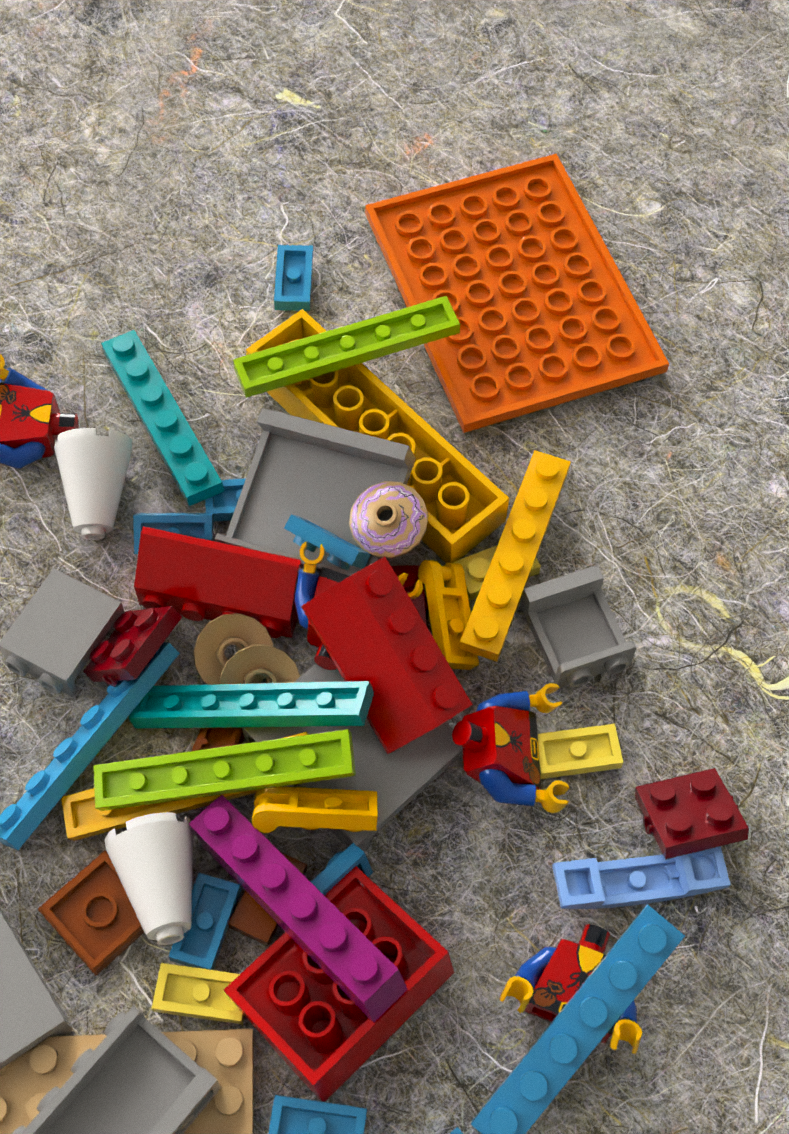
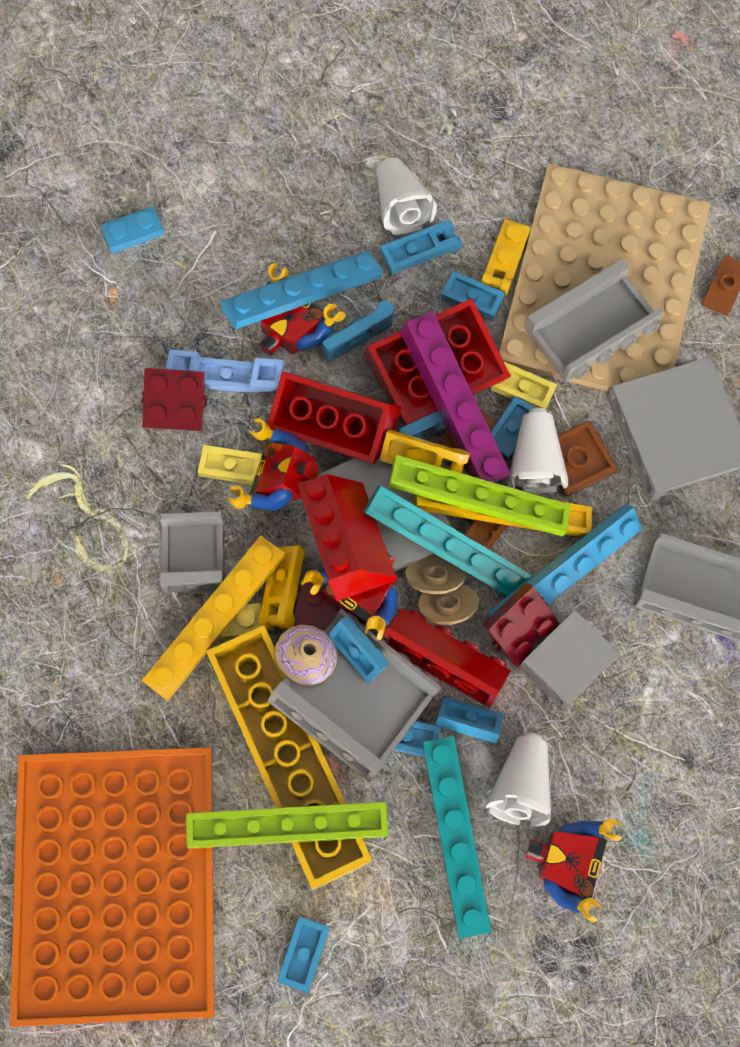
camera: 165 degrees left, 10 degrees up
none -> red slope [267,371,402,464]
none -> dark azure plate [322,301,394,363]

